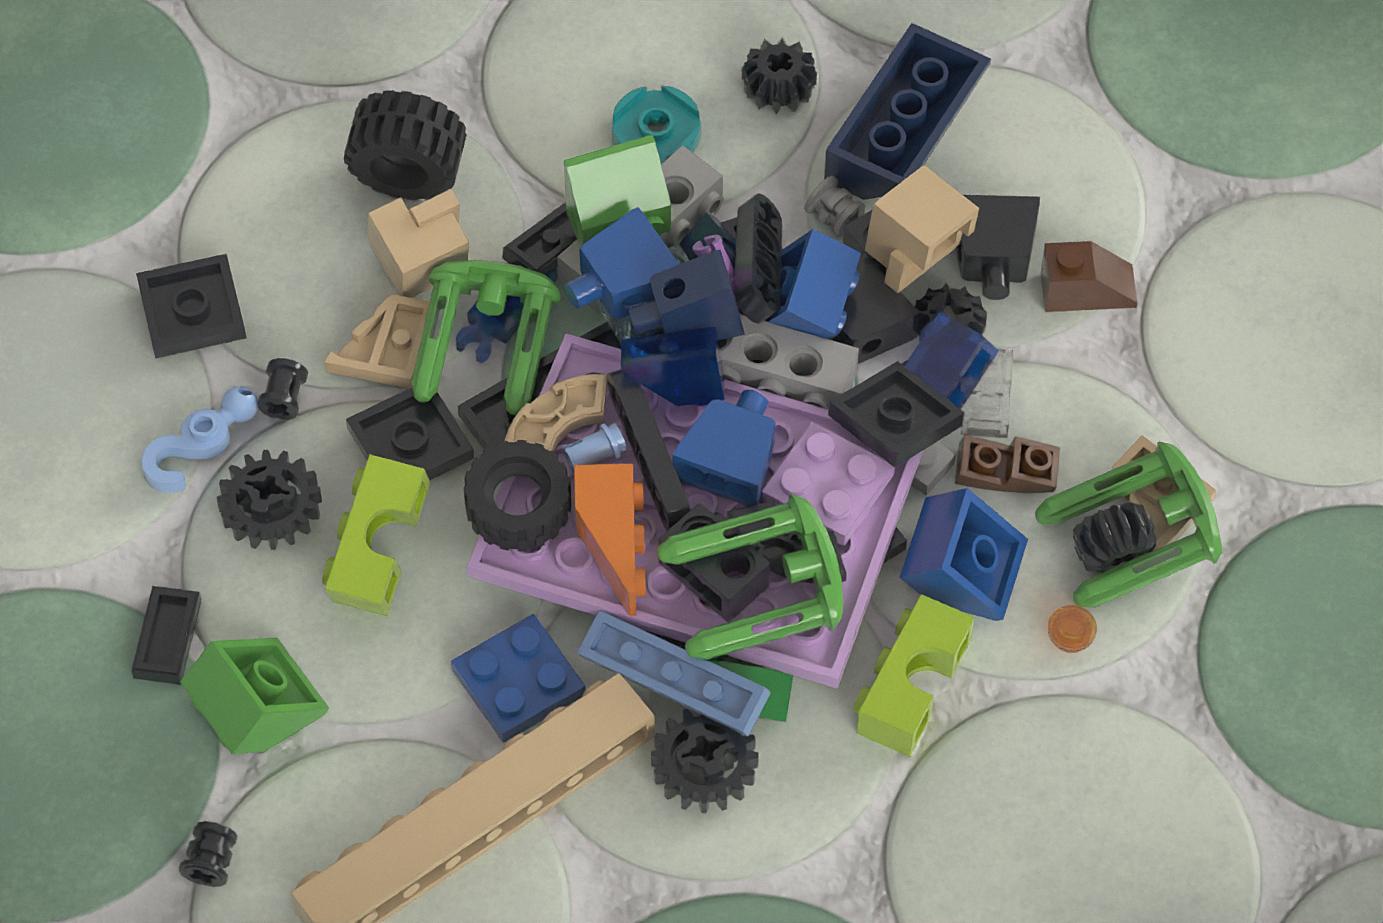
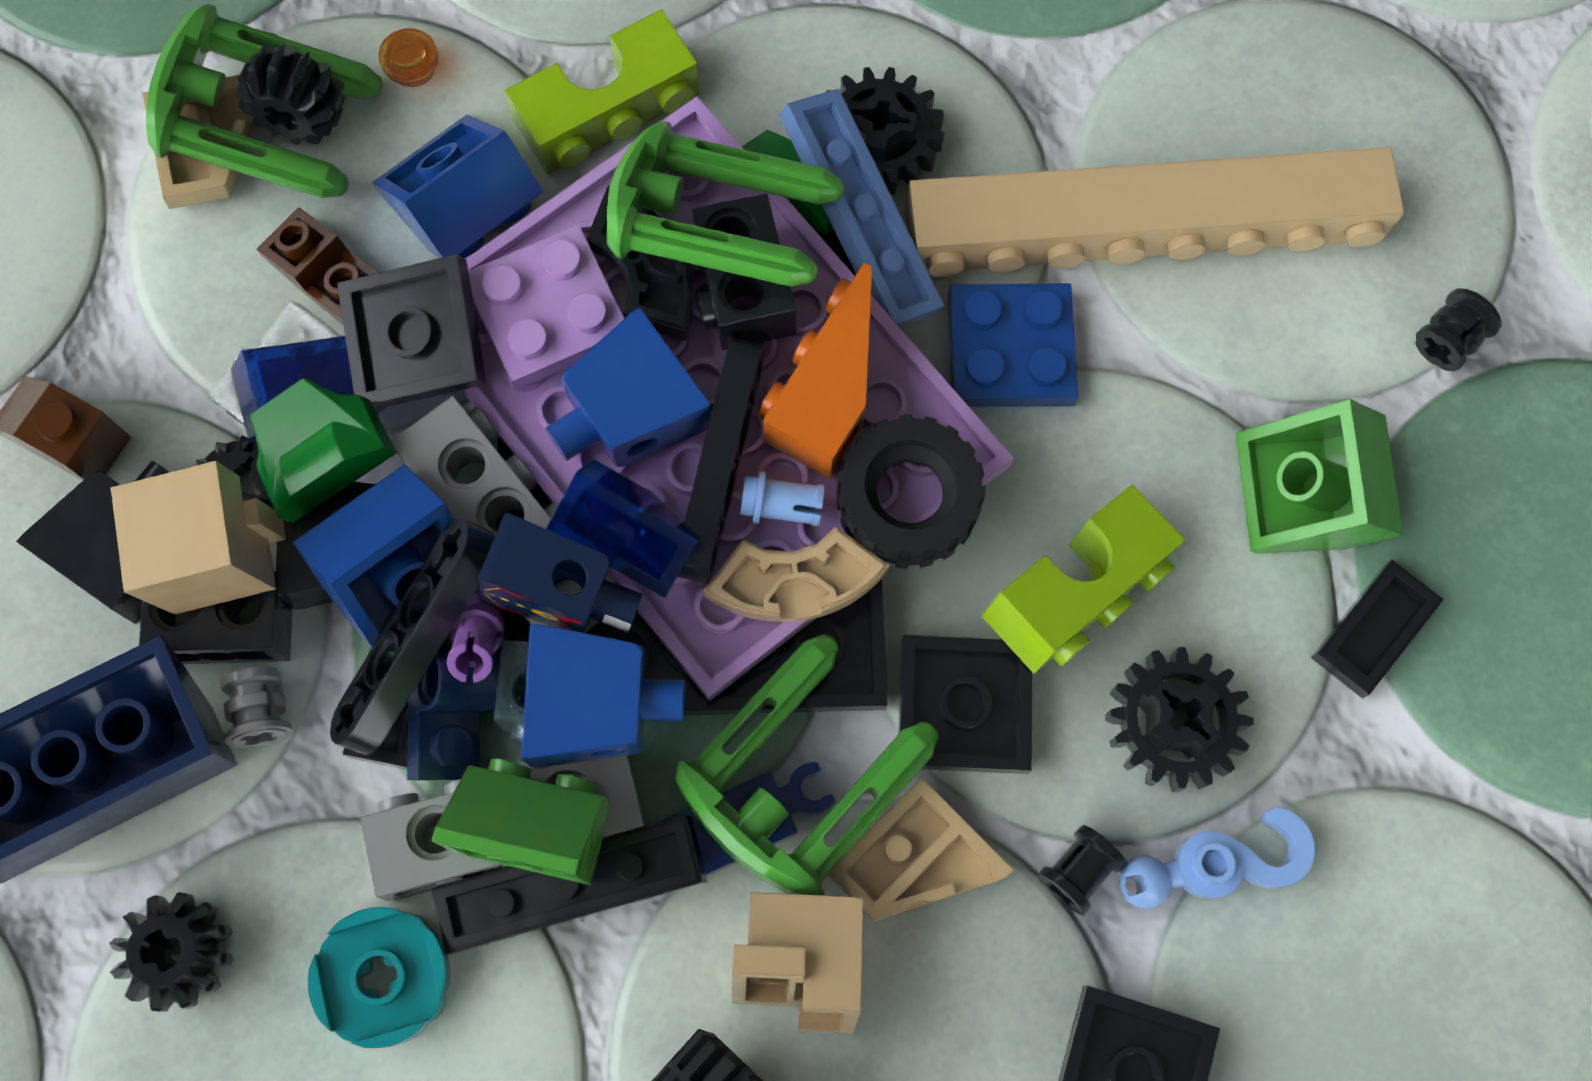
camera: 150 degrees left, 15 degrees up
none -> green slope [250,378,397,523]

